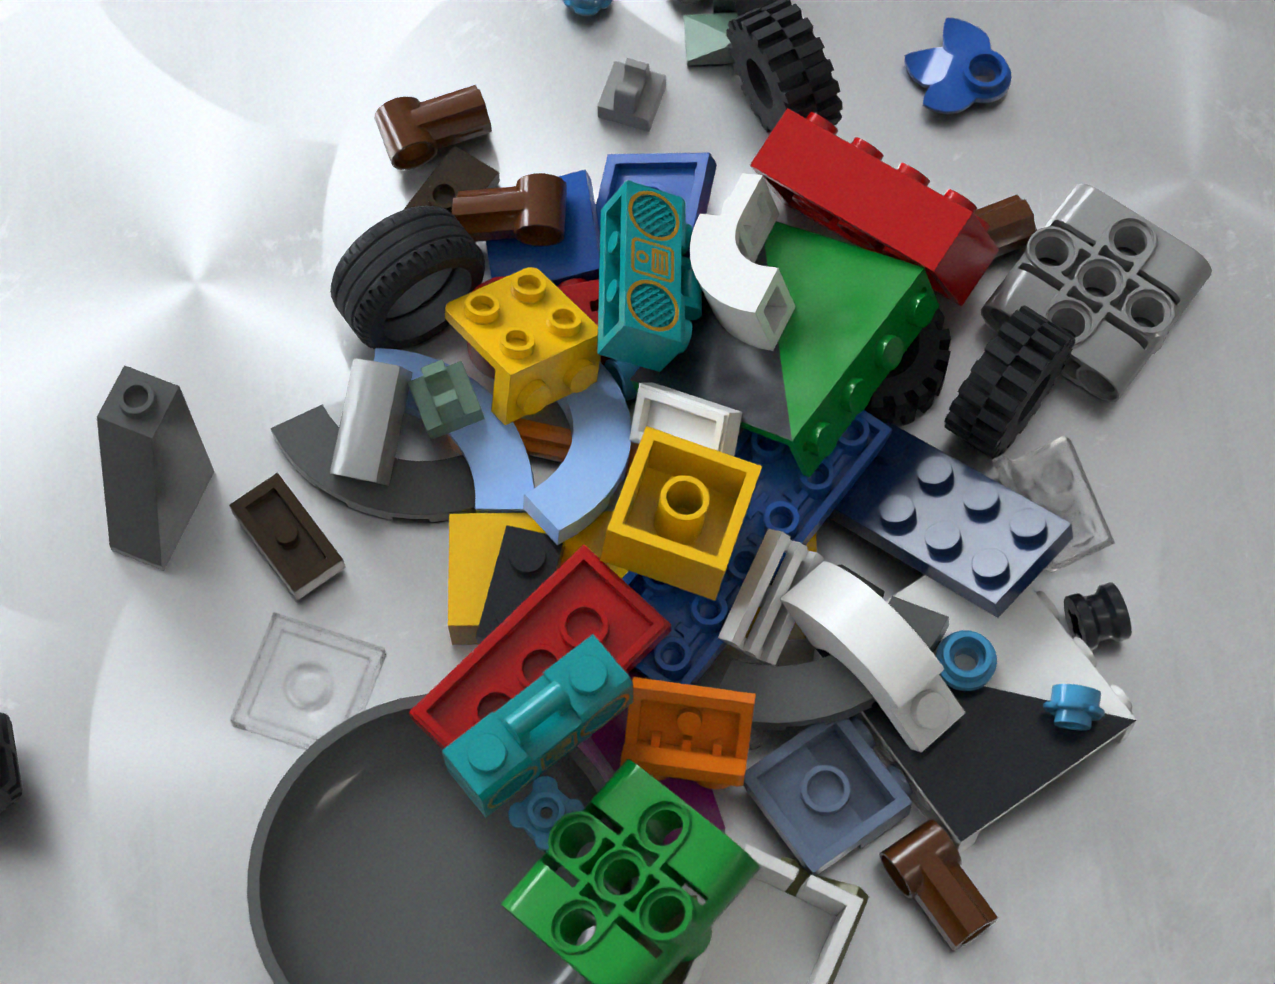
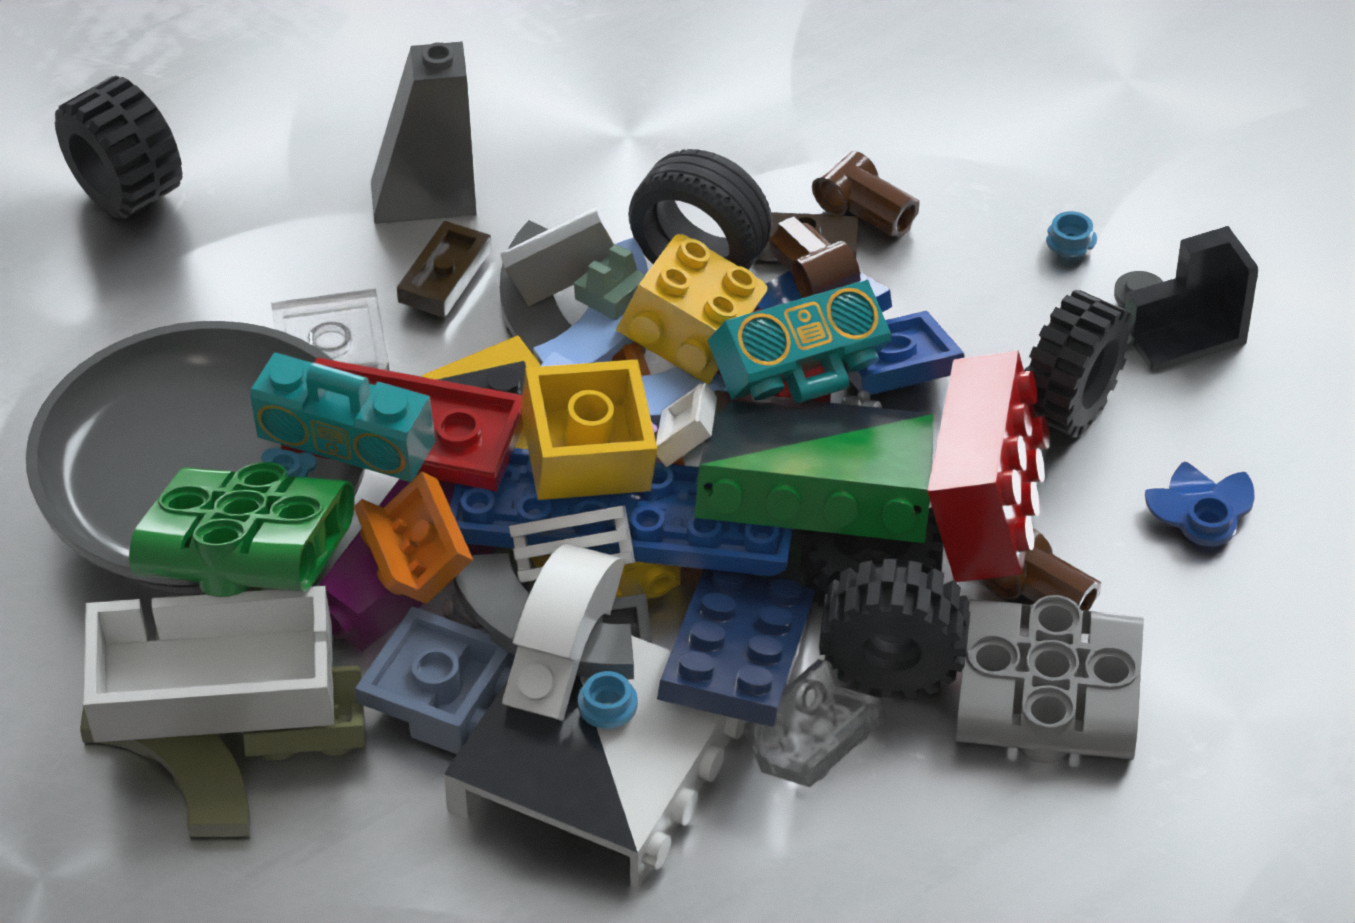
camera: 60 degrees right, 20 degrees down
light grey tile [597,58,666,131] -> none
white arch [690,173,796,351] -> none
reddish brown piece [879,819,998,951] -> none
dark azure plate [1043,684,1105,731] -> none
black wheel [1064,582,1132,651] -> none

